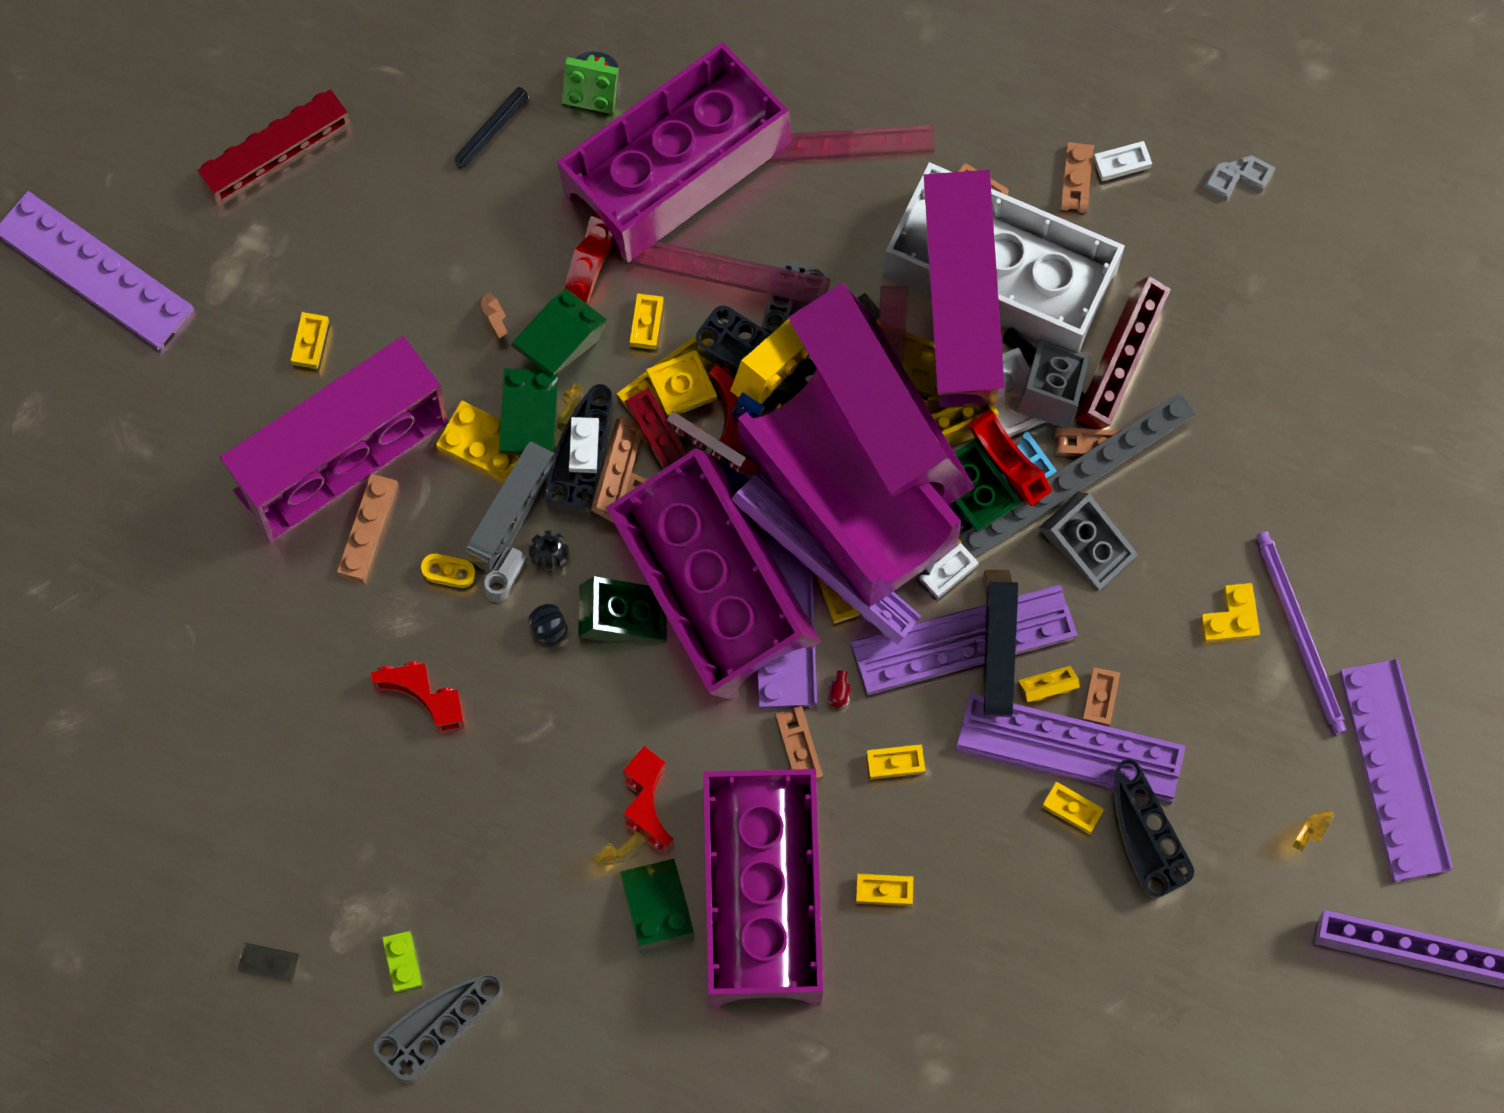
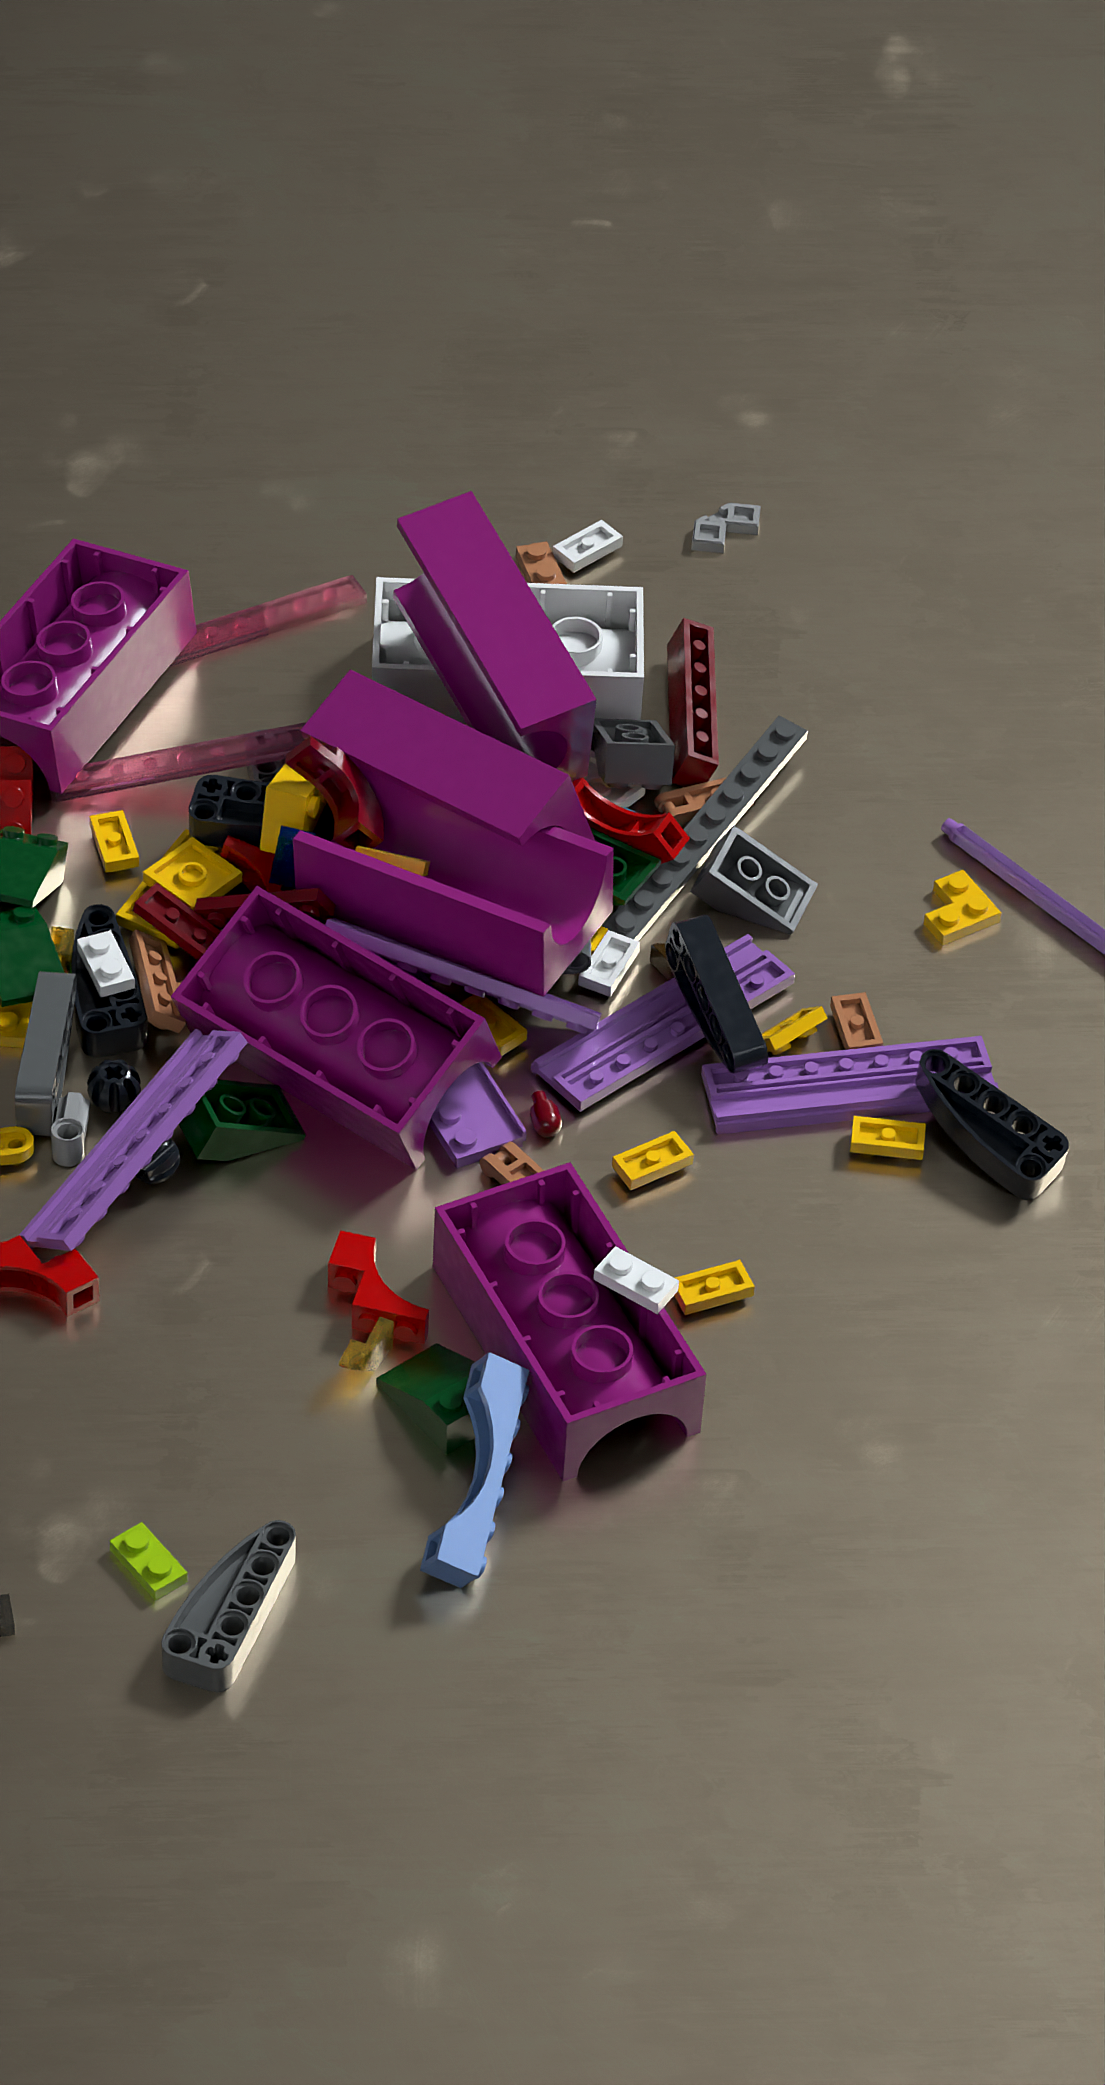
camera: 25 degrees left, 25 degrees down
none -> medium lavender plate [19,1029,248,1251]
none -> dark red arch [285,736,384,851]
none -> yellow plate [356,846,430,876]
none -> medium blue arch [420,1352,529,1588]
none -> white plate [593,1246,679,1314]

